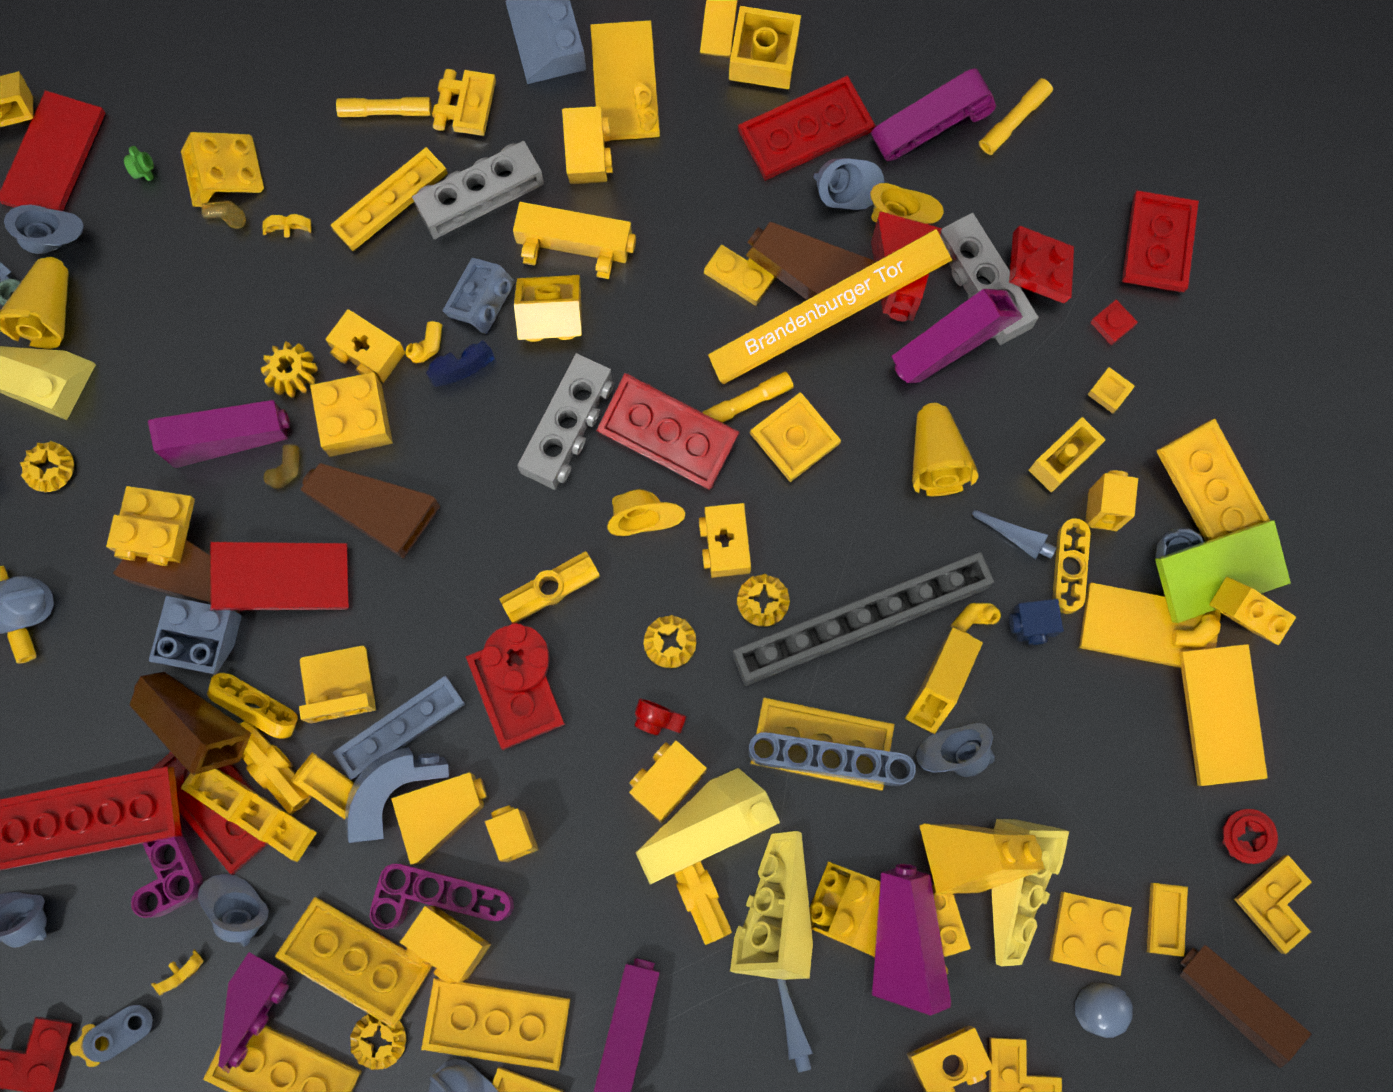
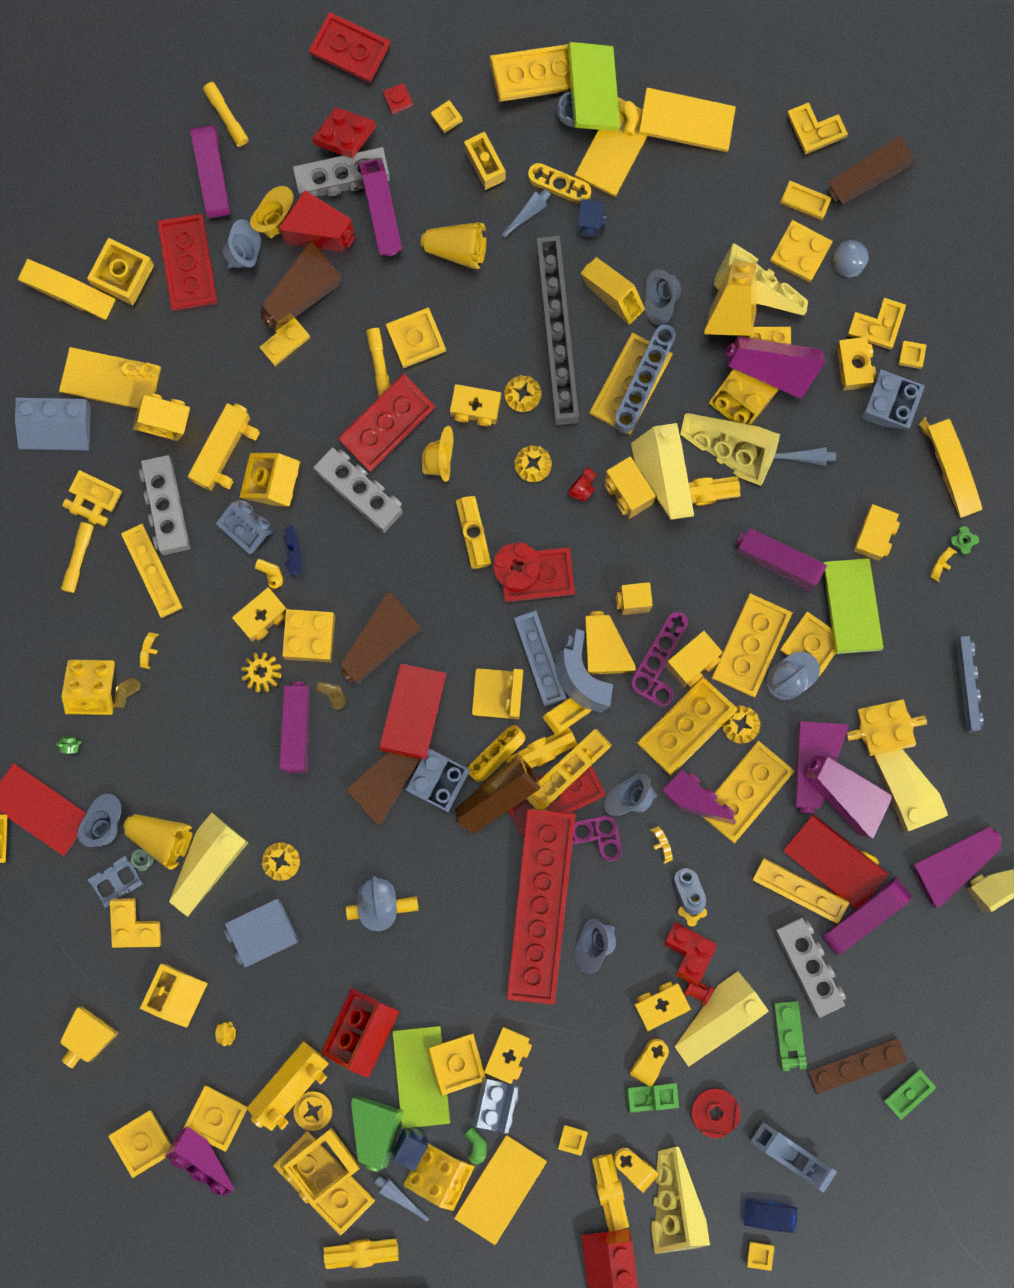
camera: 75 degrees left, 5 degrees up
yellow plate [106,486,195,566] -> none
yellow tile [708,229,952,384] -> none
yellow arm [950,603,1001,632] -> none
yellow brick [1085,470,1138,531] -> none
yellow brick [1209,577,1296,646] -> none
red gear [1222,809,1278,864] -> none

